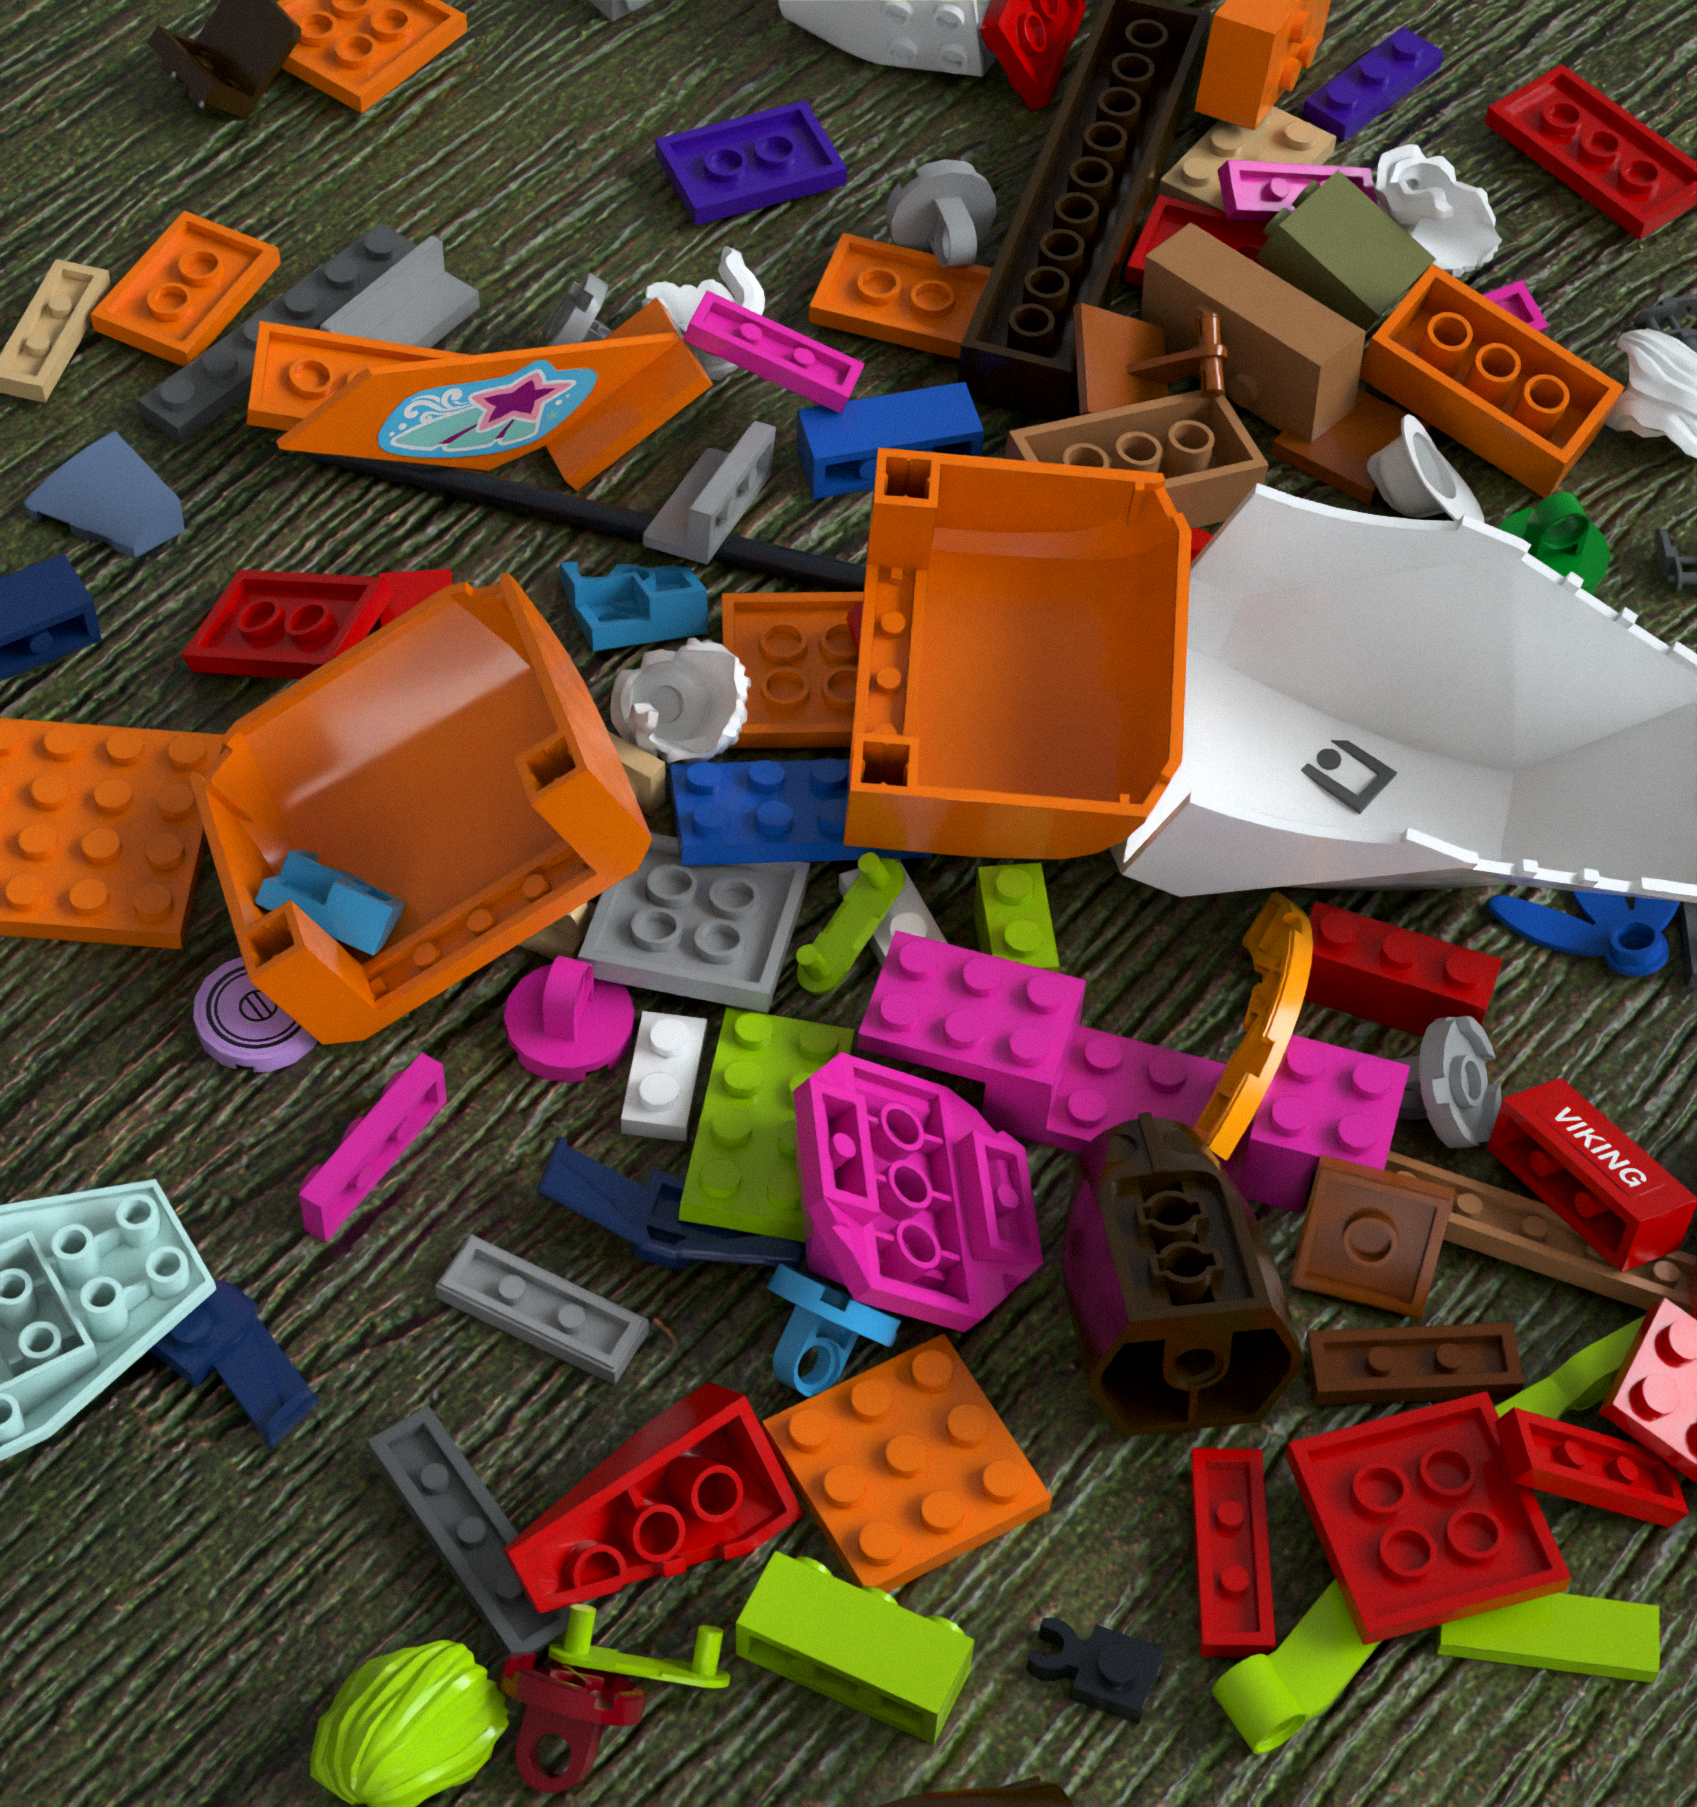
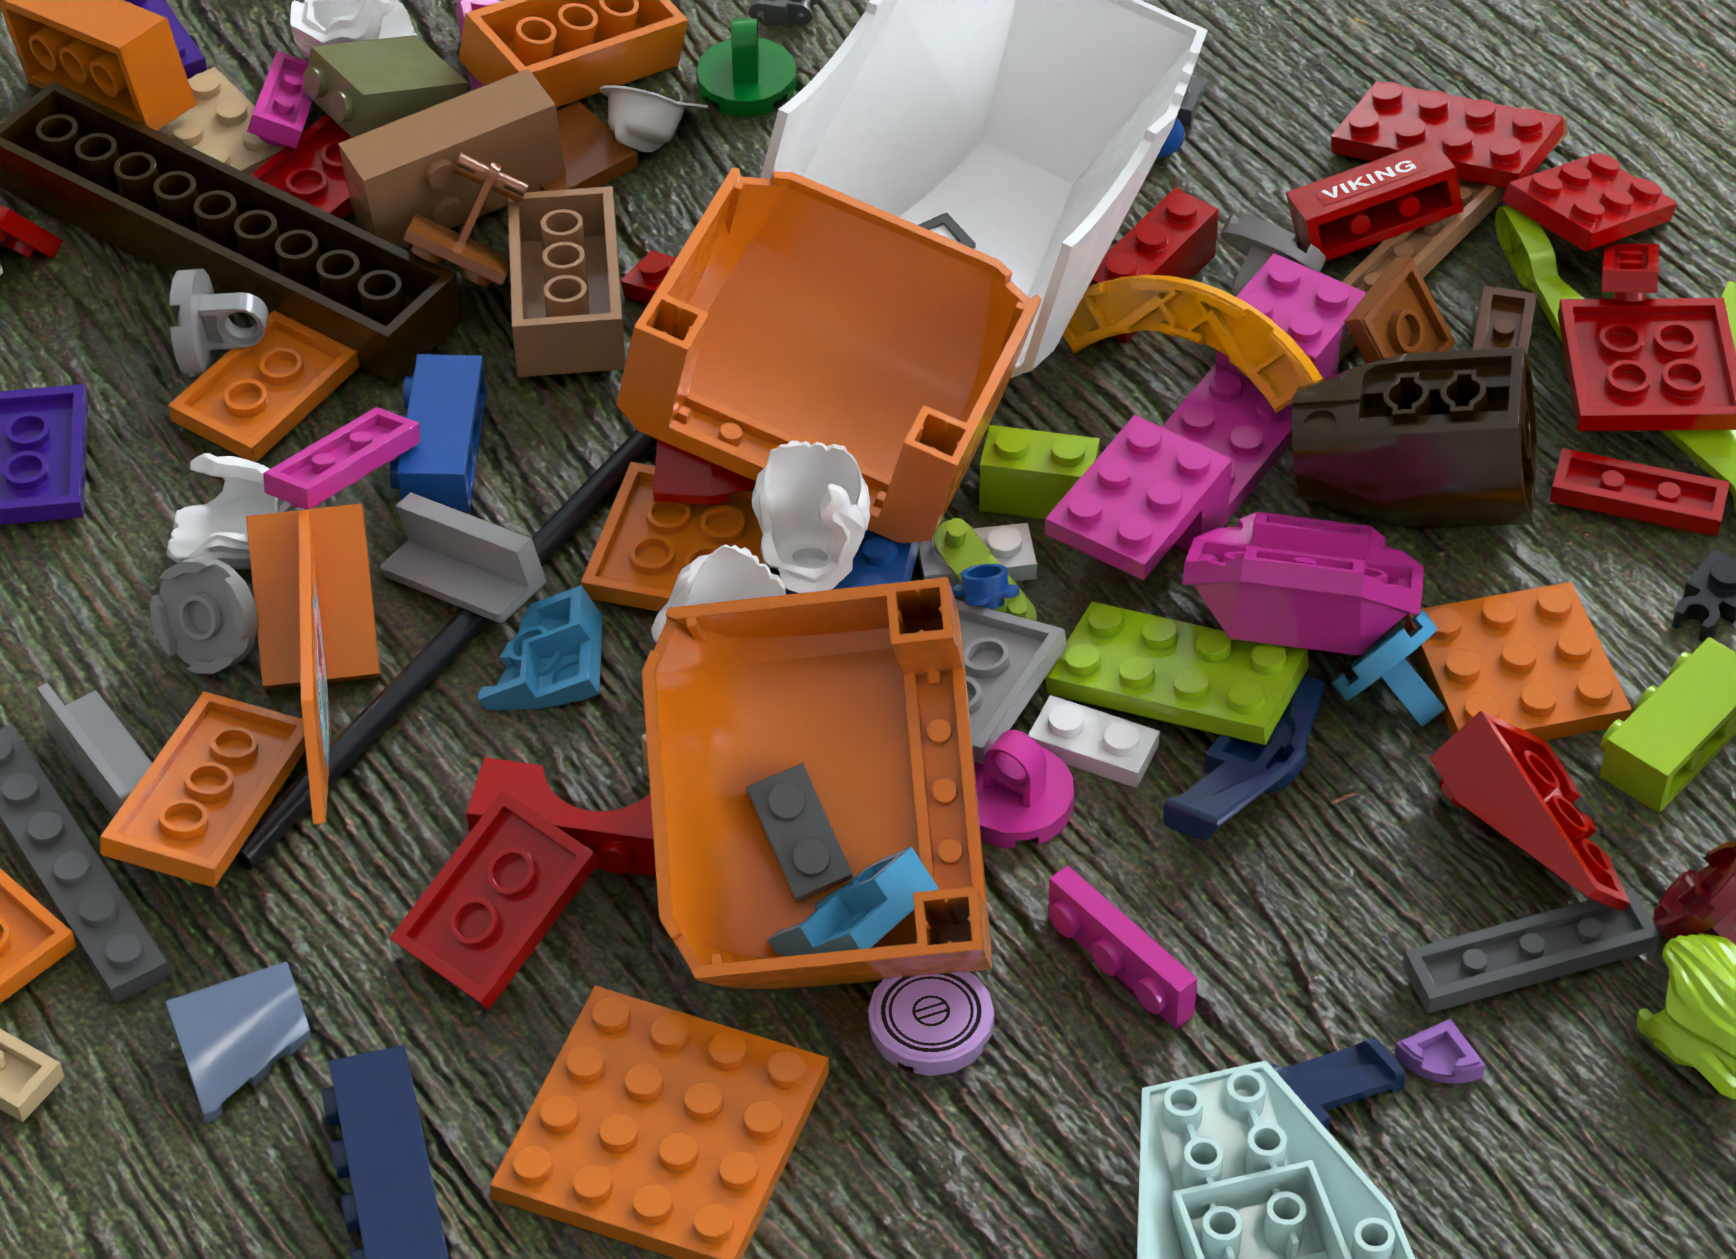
camera: 70 degrees left, 5 degrees down
light grey tile [435,1234,649,1385] -> none
lime piece [548,1604,731,1688] -> none
none -> dark grey plate [746,763,852,903]
none -> white hair [752,441,870,593]
none -> blue plate [953,564,1020,609]
none -> medium lavender tile [1394,1019,1485,1084]

